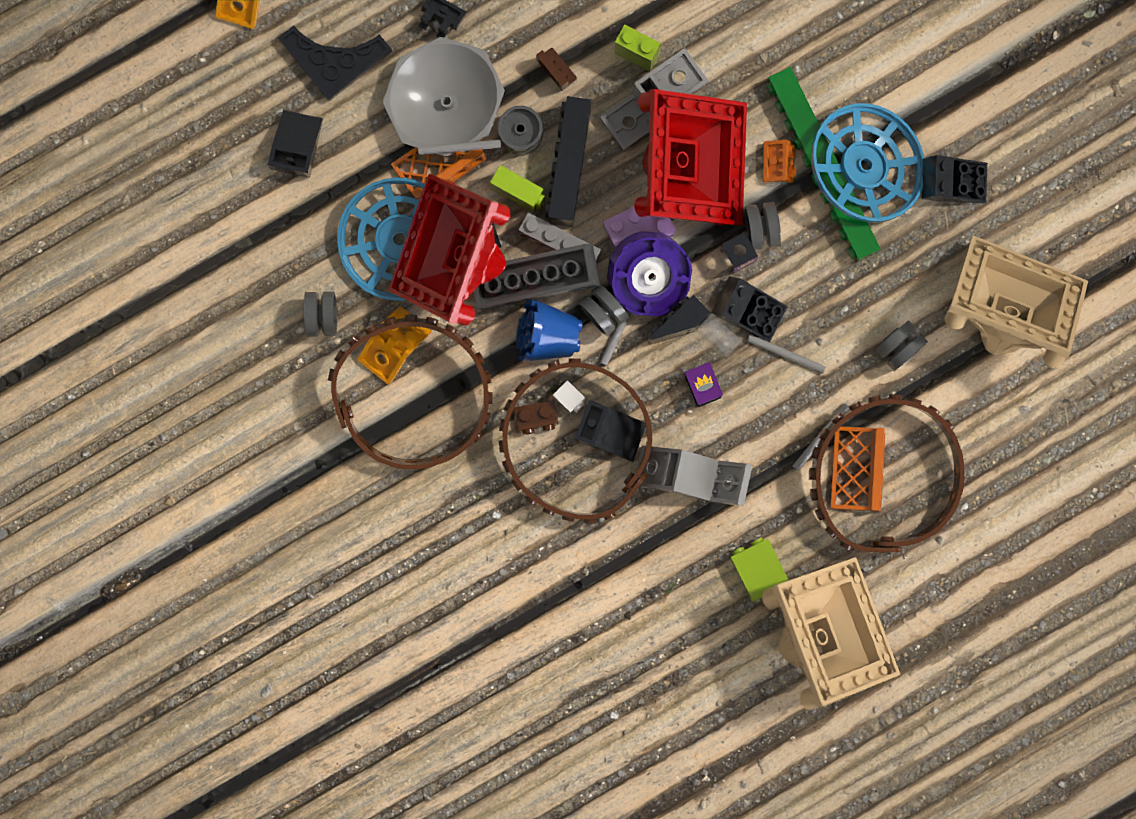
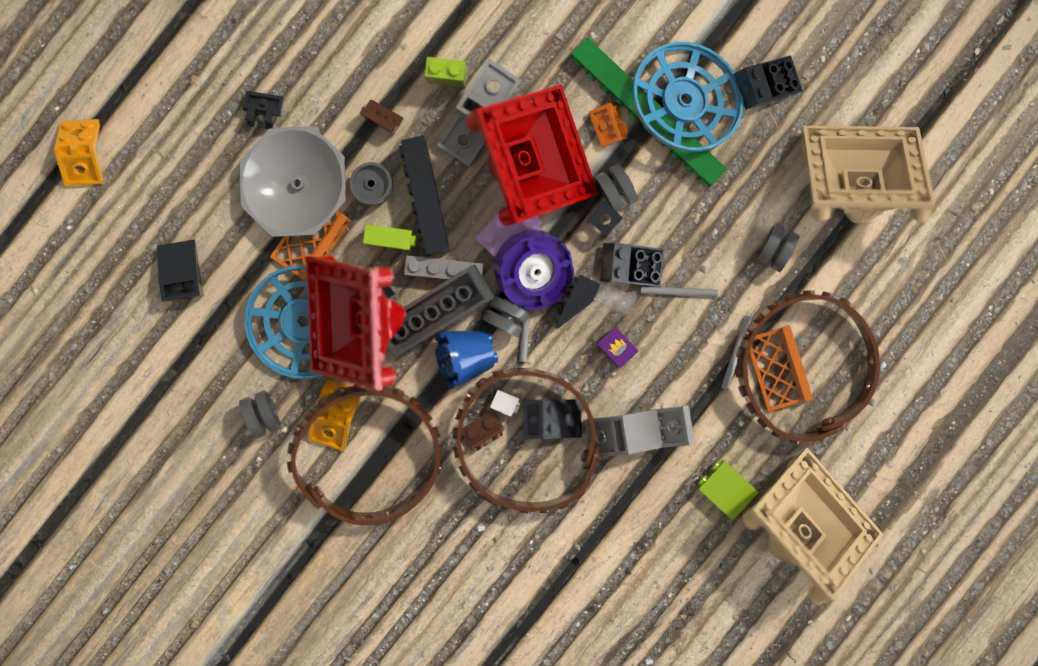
camera: 30 degrees left, 5 degrees up
black plate [278,25,393,101] -> none
light grey bar [418,140,501,155] -> none

